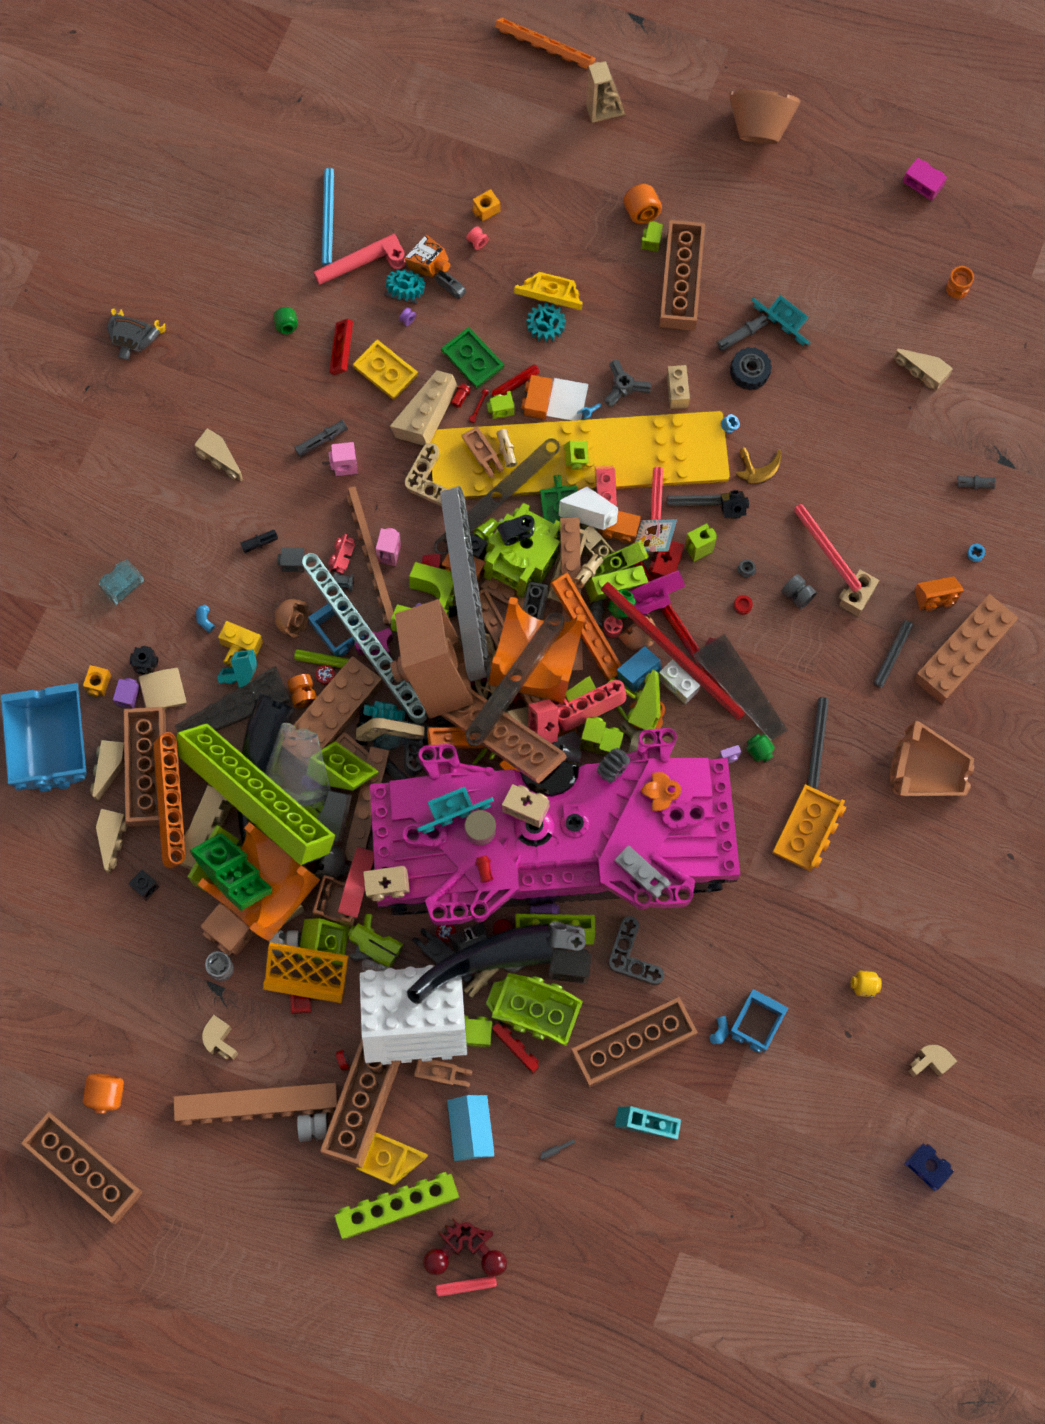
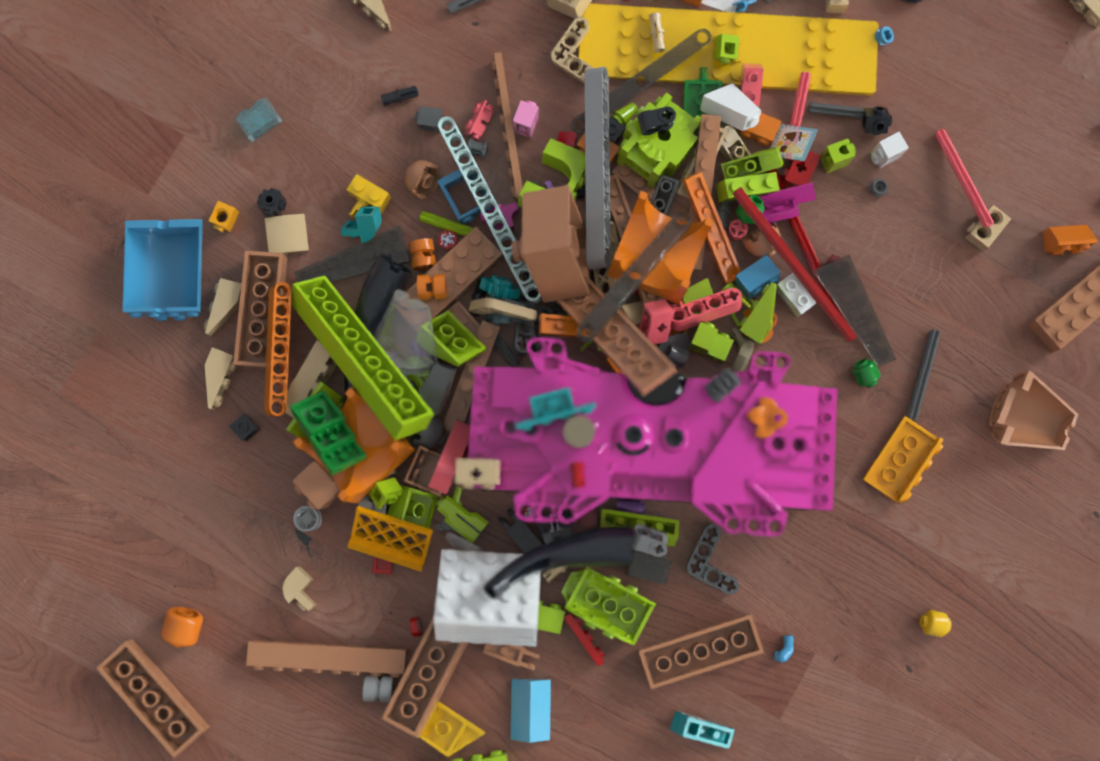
camera: 10 degrees right, 10 degrees up
medium lavender brick [113,678,140,709] -> none
dark azure arm [196,605,215,633] -> none
bright pink brick [328,442,358,476] -> none
nougat hinge [462,426,504,478] -> none
tan brick [502,784,550,828] -> none
dark grey piece [540,1139,576,1160] -> none
tan pin [573,554,603,588] -> none
light grey plate [614,845,671,899] -> none
lavender plate [719,745,741,763] -> none
dark azure window [729,989,788,1053] -> none
red tile [733,595,753,615] -> none
pearl gold piece [736,448,781,484] -> none
dark grey wheel [781,574,817,610] -> none
dark grey axle [874,620,913,688] -> none
tan brick [908,1045,957,1077] -> none
none -> lime brick [369,478,403,509]
none -> orange wheel [417,274,447,300]
none -> white brick [870,132,909,169]

